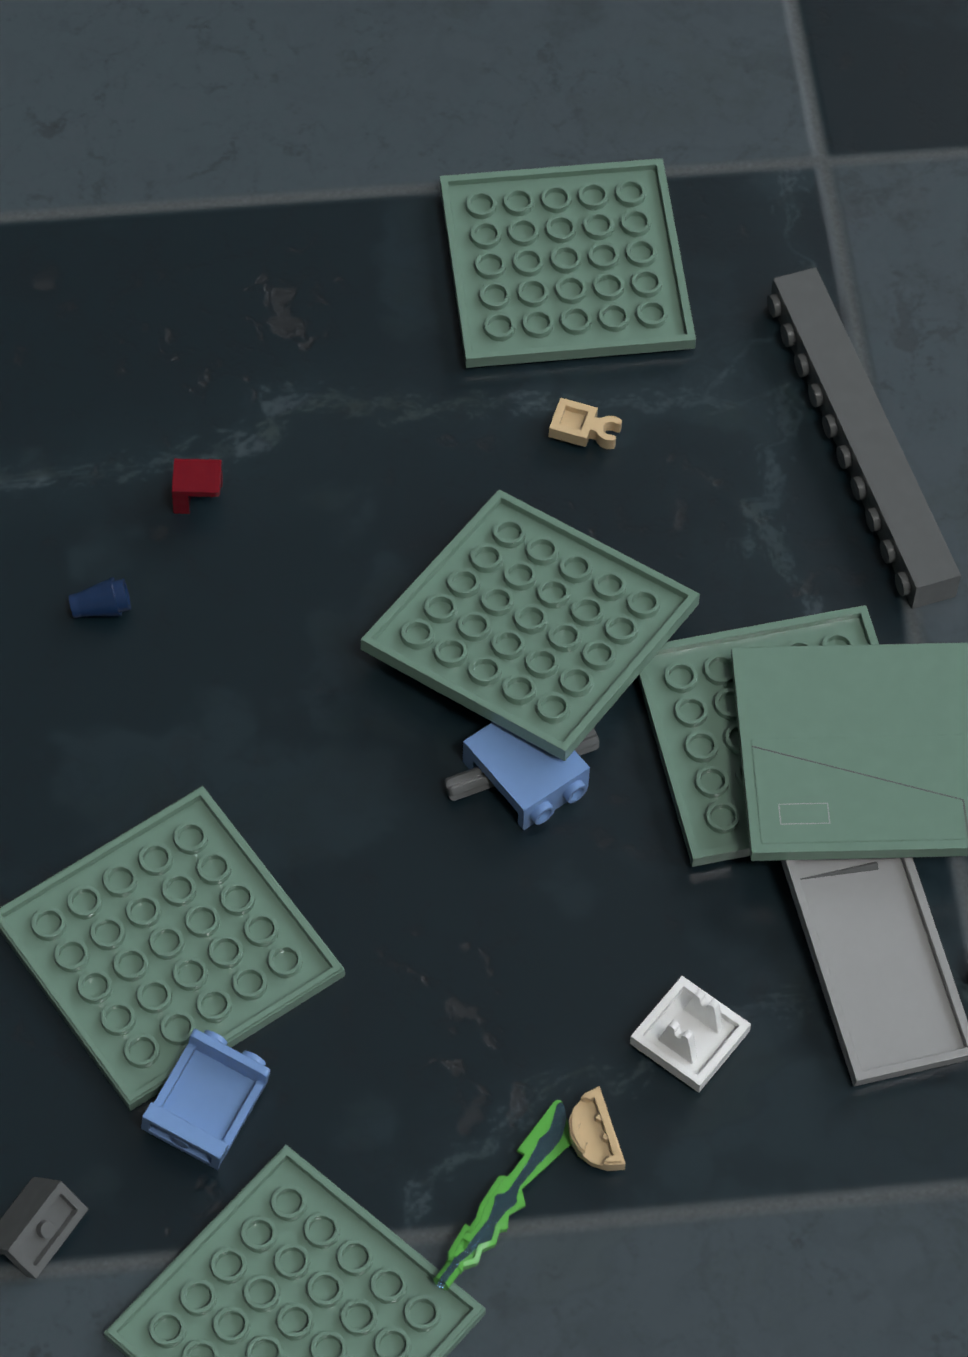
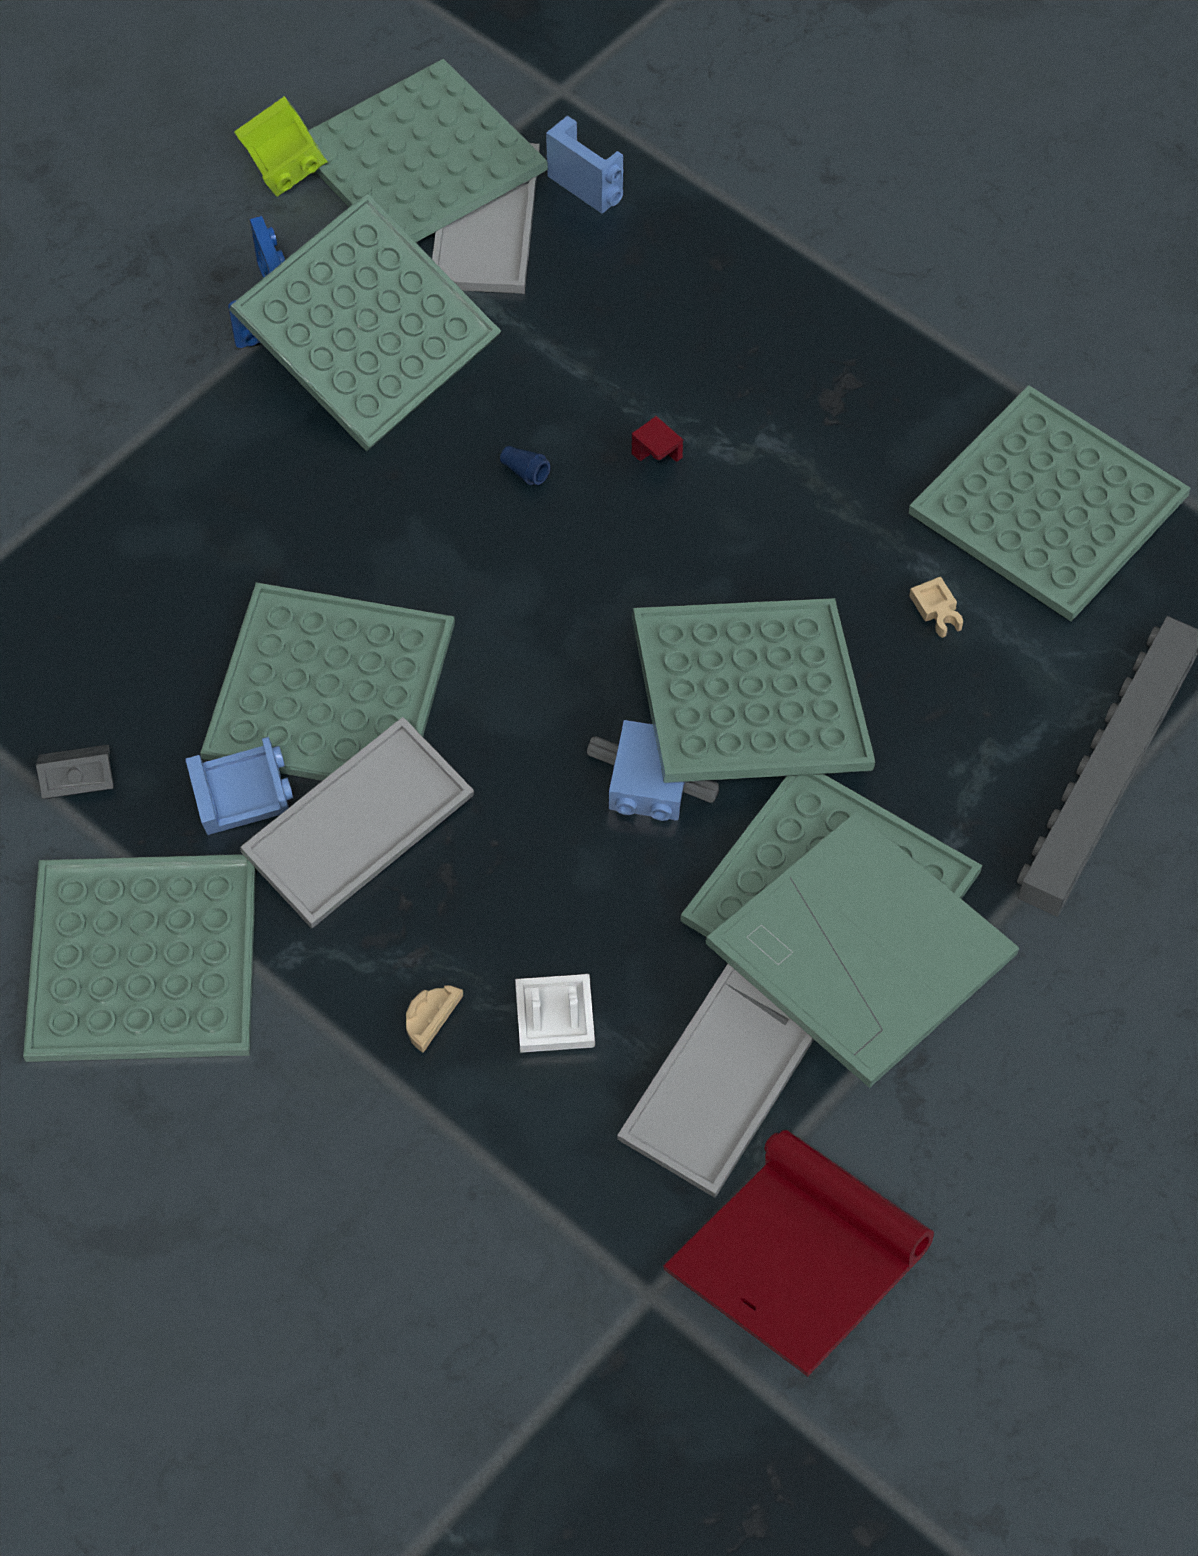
camera: 50 degrees right, 0 degrees up
bright green sword [434,1100,571,1290] -> none
none -> light grey tile [240,717,474,928]

